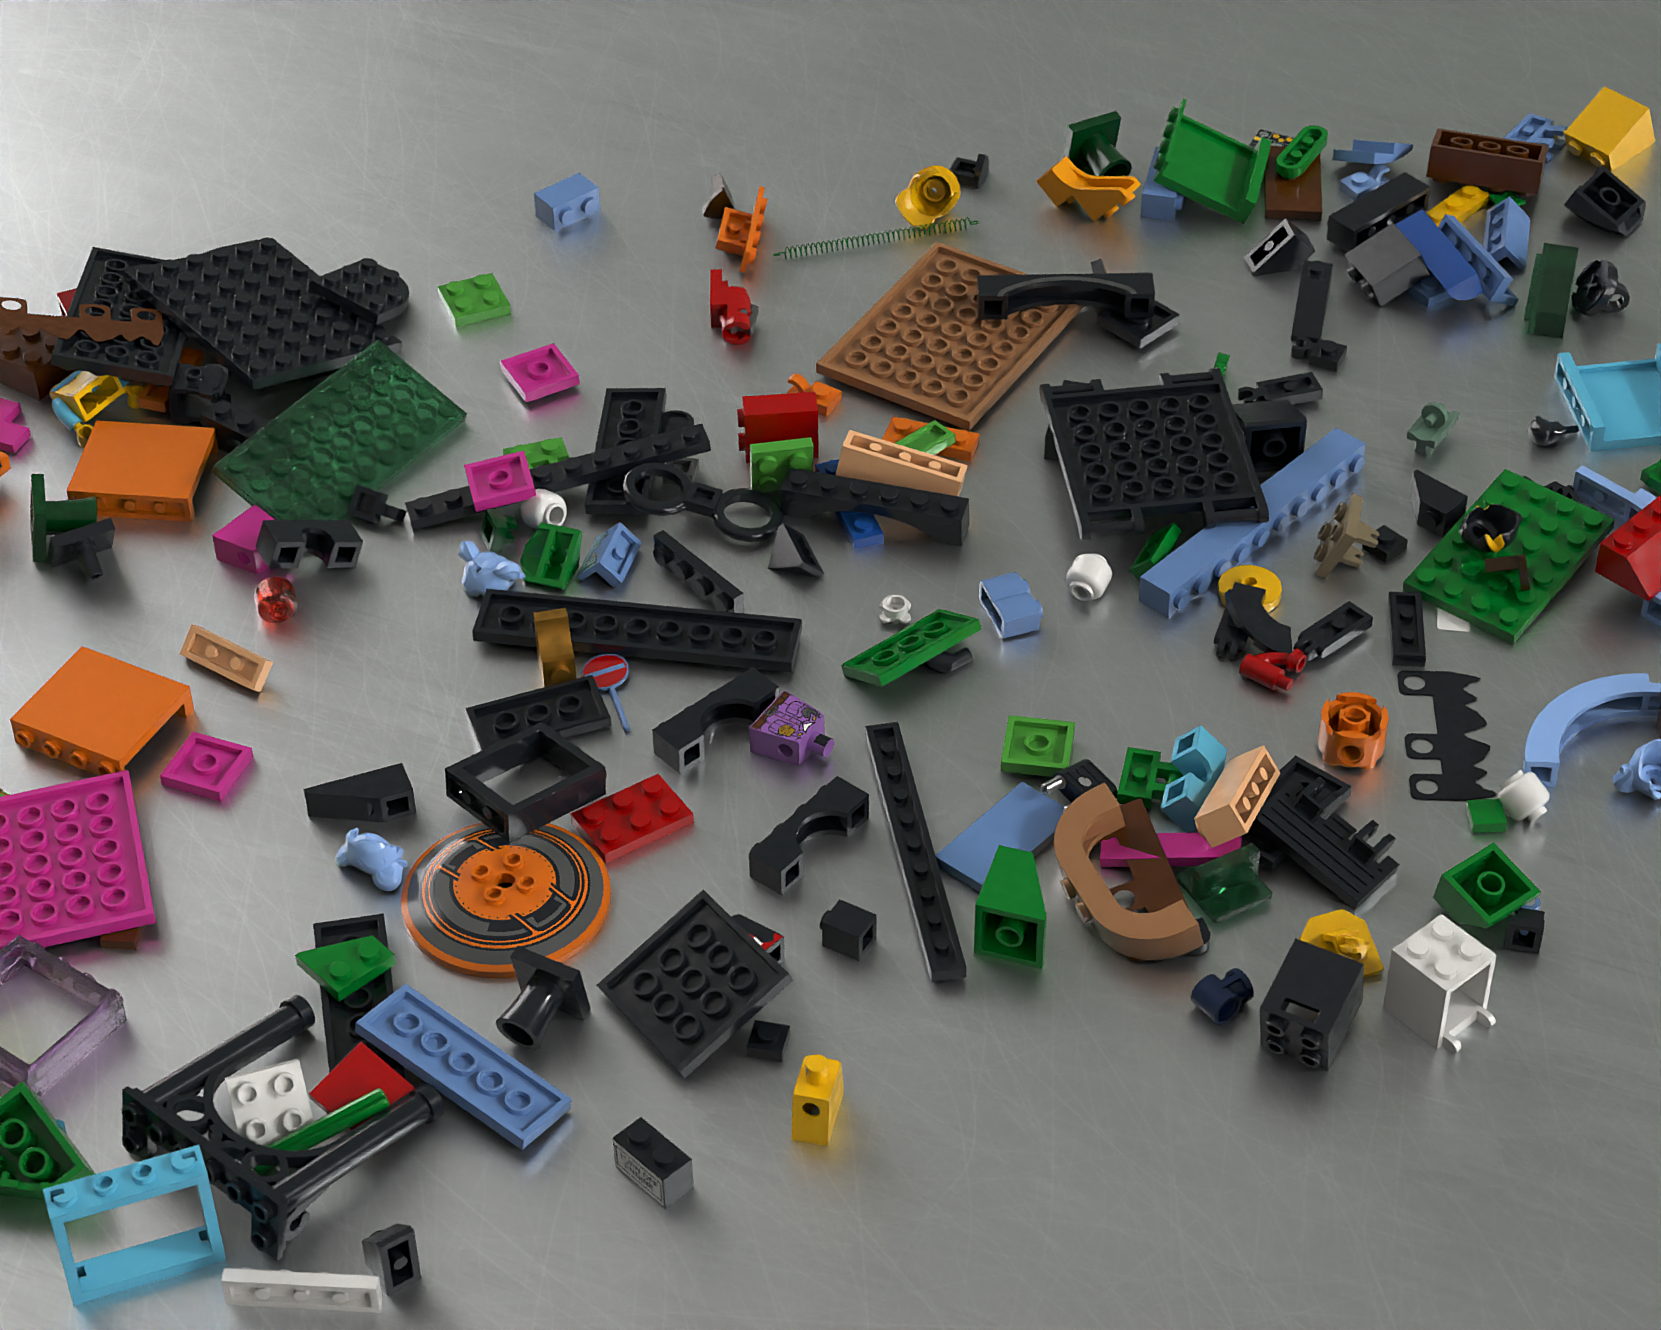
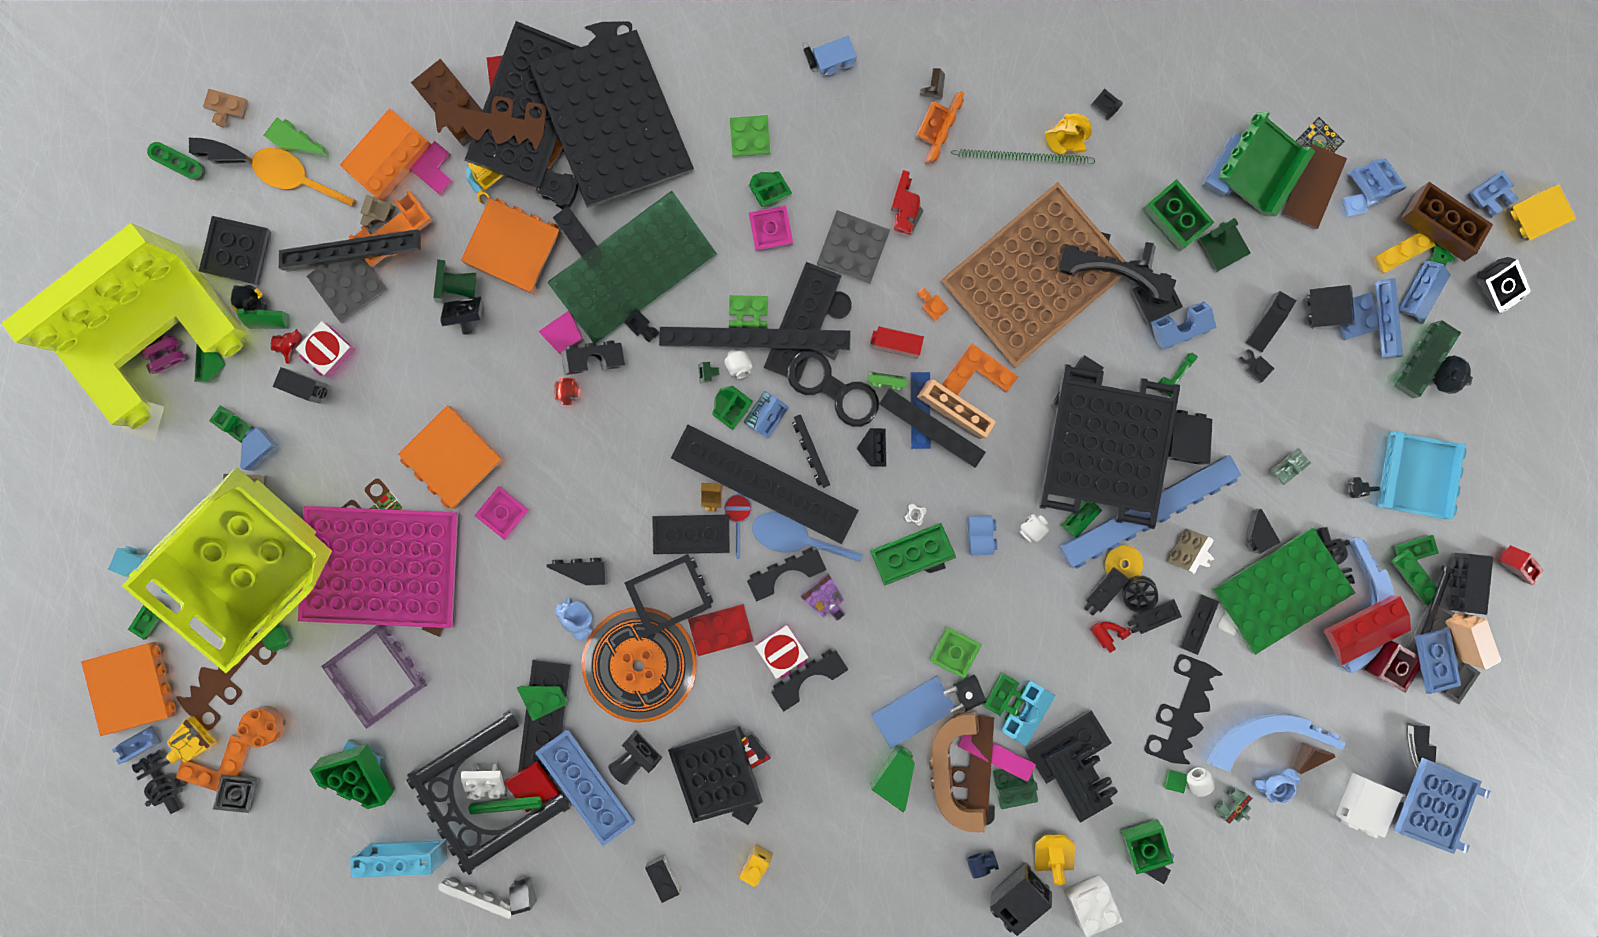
camera: 20 degrees right, 45 degrees up
light nougat plate [180,624,273,692] -> none
black plate [310,258,409,325] -> none
light blue hair [458,541,526,597] -> none
dark pink tile [464,451,536,512] -> none
black brick [819,899,877,961] -> none
black plate [865,722,967,982] -> none
bright green tile [895,420,956,455] -> none
light orange arch [1036,156,1141,221] -> none
dark green plant [1062,111,1132,176] -> none
light nougat brick [1194,745,1281,848] -> none
black tile [1225,589,1293,653] -> none
black plate [1237,372,1323,404] -> none
black slope [1244,218,1316,276] -> none
green plate [1276,125,1328,179] -> none
orange brick [1318,692,1389,769] -> none
black brick [1326,172,1430,252] -> none
black plate [1362,525,1408,563] -> none
blue brick [1395,209,1483,300] -> none
black hair [1459,504,1523,553] -> none
dark brown tile [1484,554,1530,591] -> none
none -> green slope [748,171,792,207]
none -> medium blue piece [753,512,862,562]
none -> piece [755,624,809,679]
none -> black piece [803,43,818,72]
none -> dark grey plate [817,210,890,284]
none -> black wheel [1123,576,1158,613]
none -> green brick [1143,179,1215,251]
none -> medium blue arch [1151,301,1216,349]
none -> dark green plate [1199,218,1251,272]
none -> sand green hips [1216,787,1253,824]

